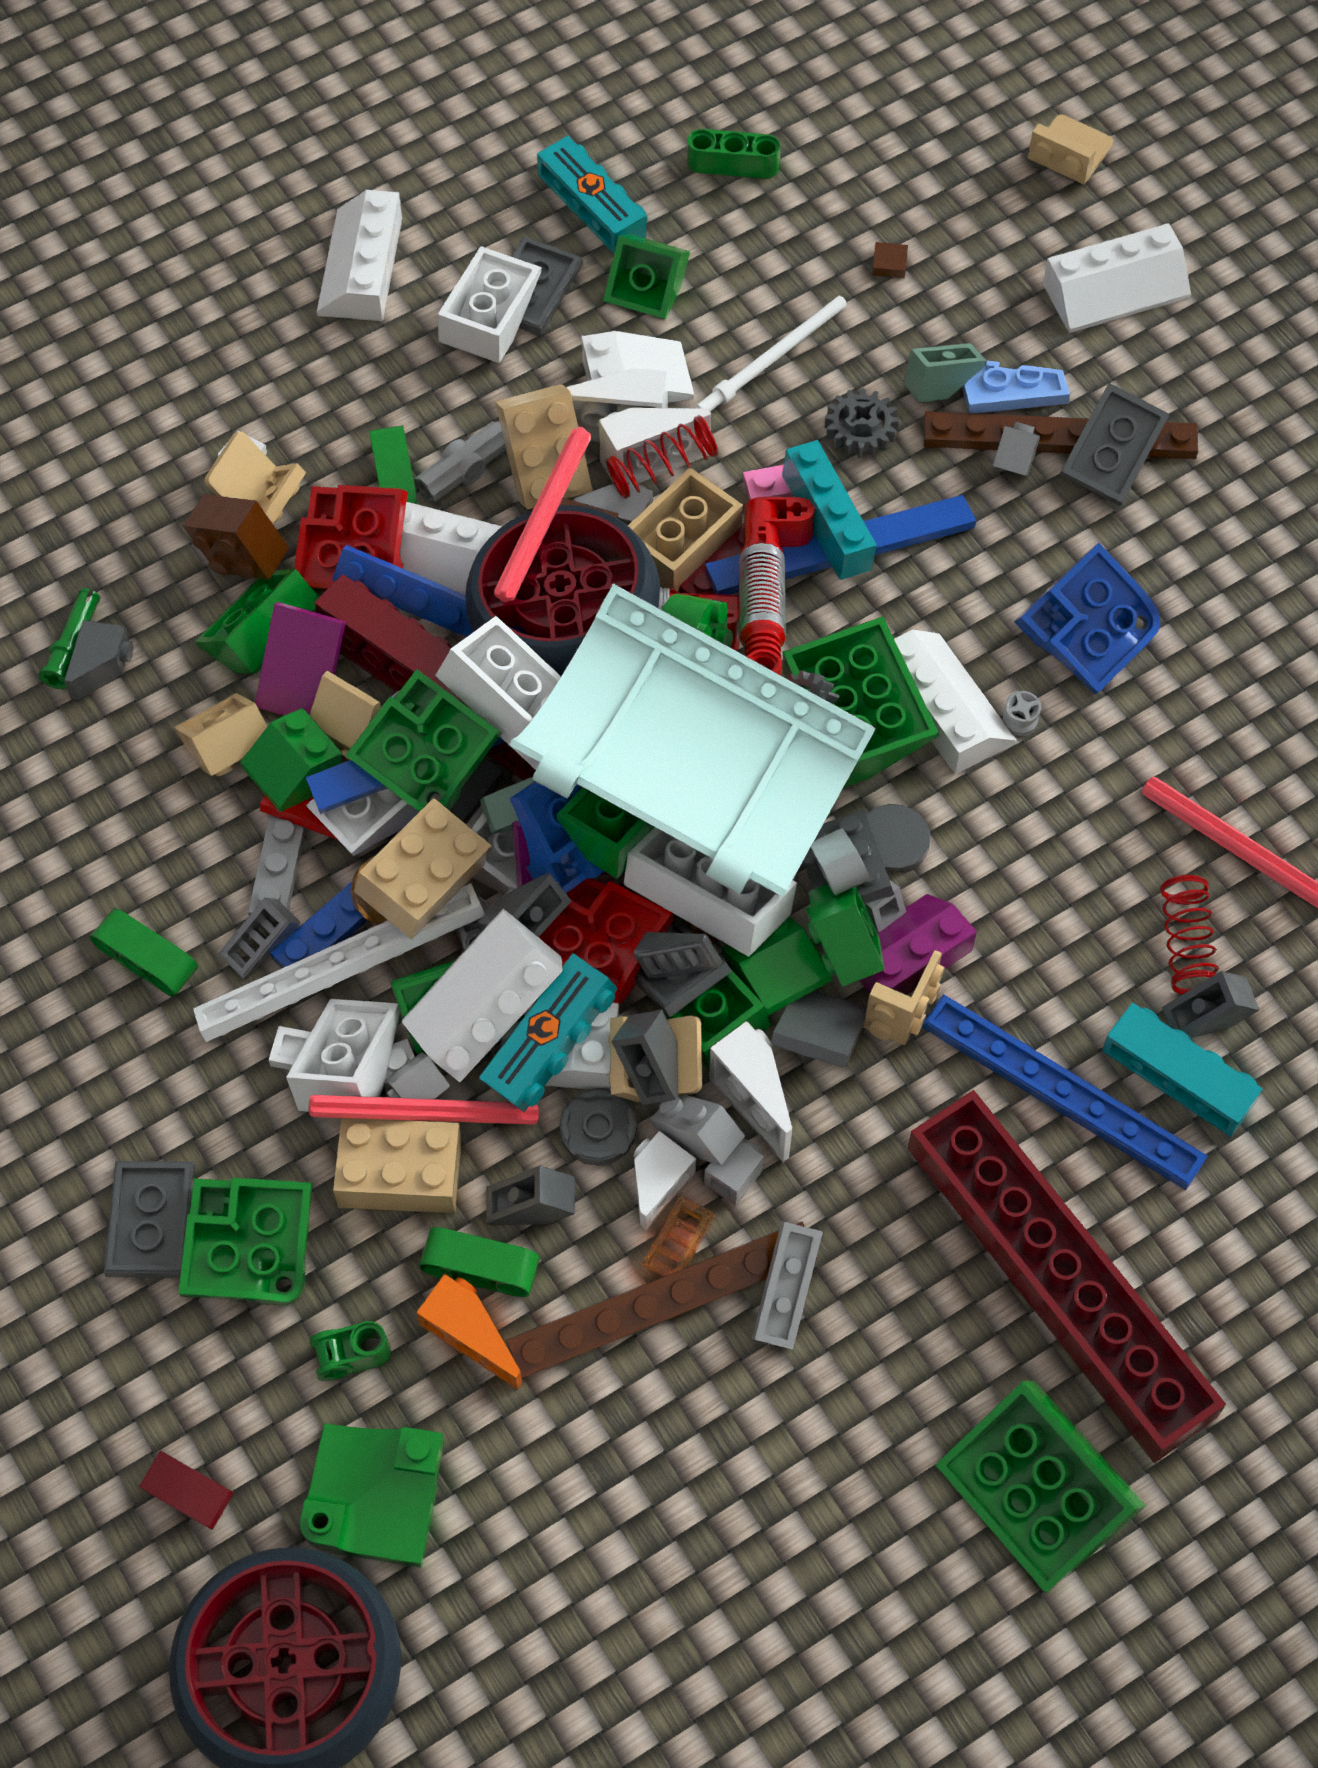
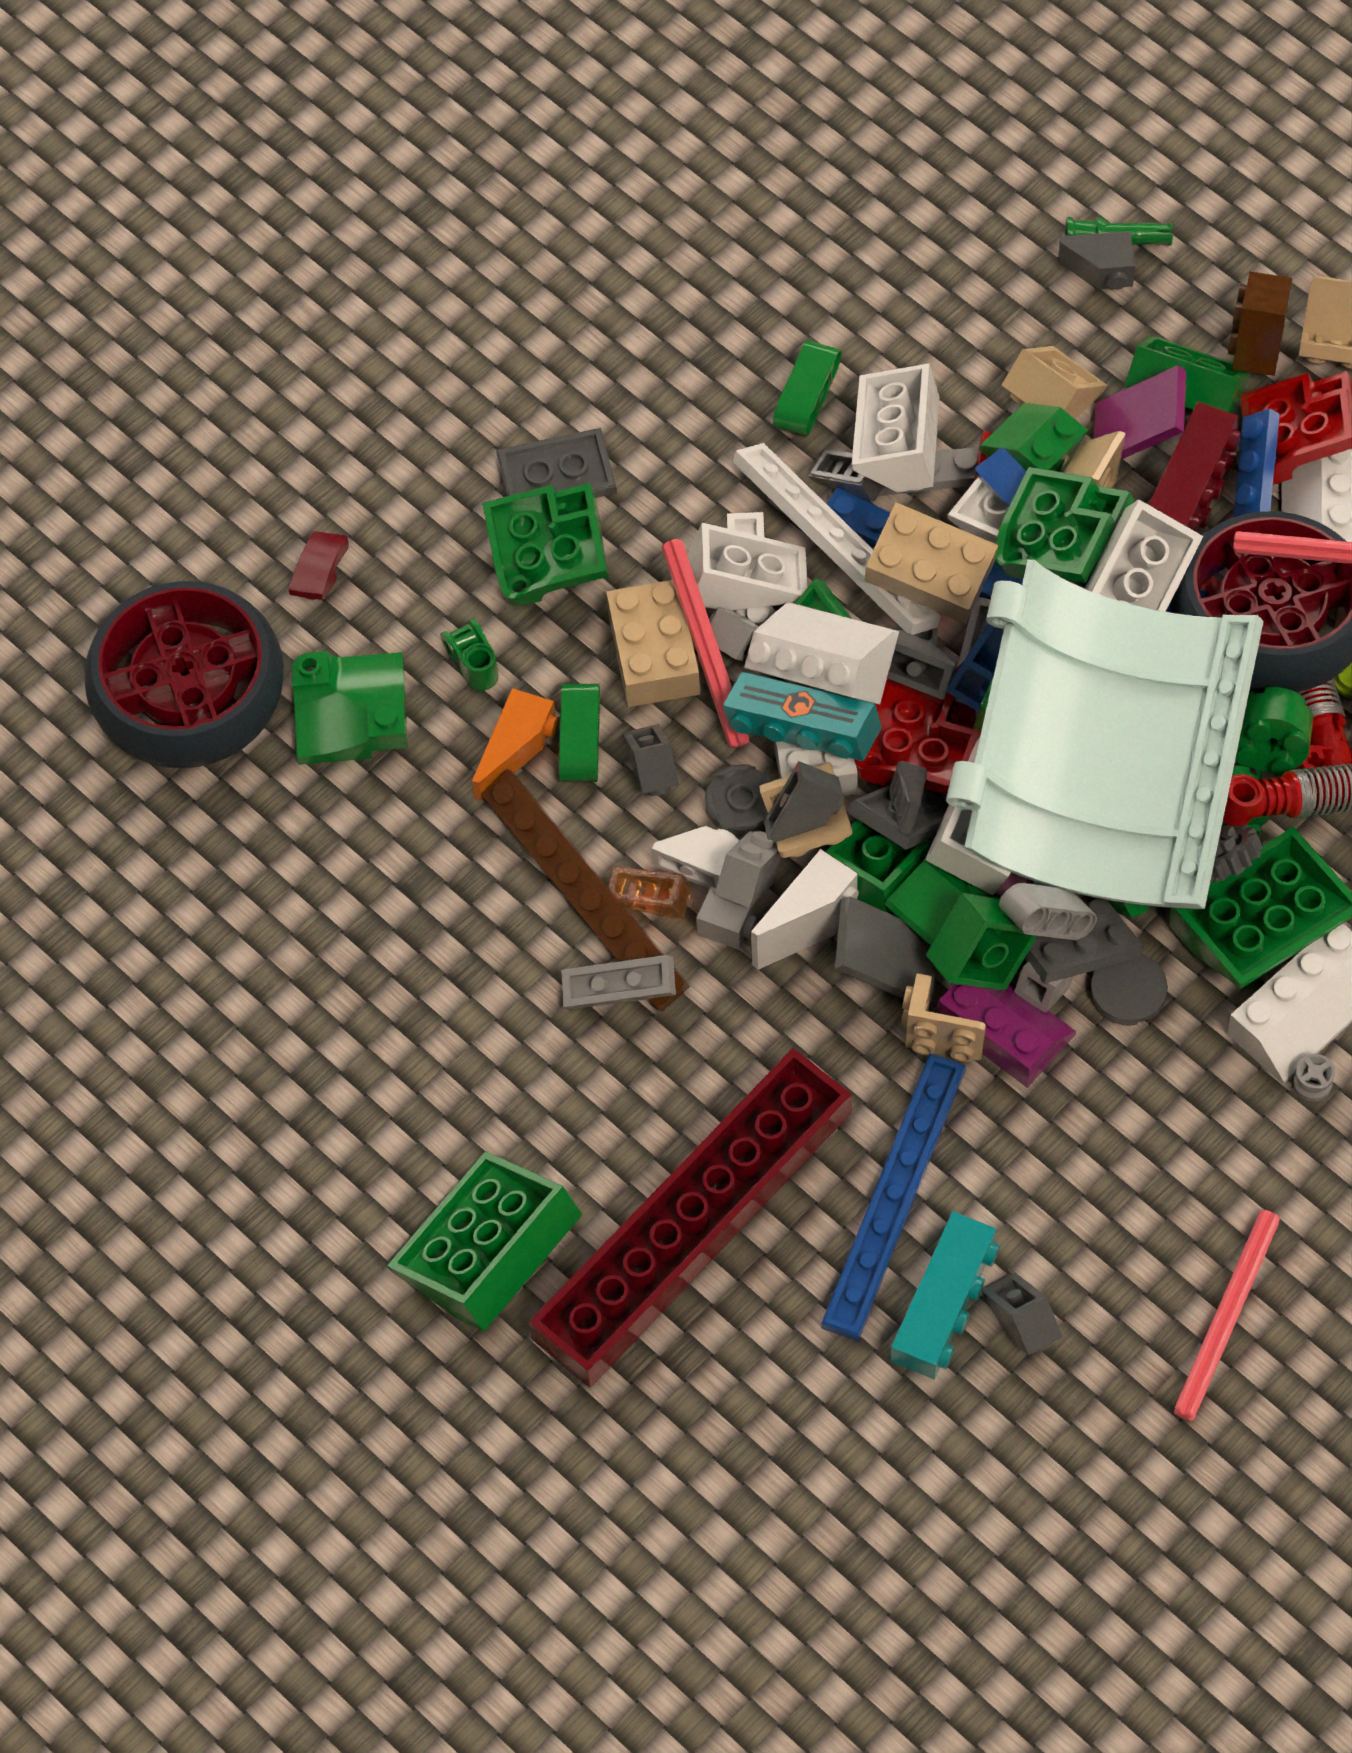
camera: 80 degrees right, 0 degrees up
red piece [1160,875,1219,995] -> none
none -> white slope [852,363,939,492]

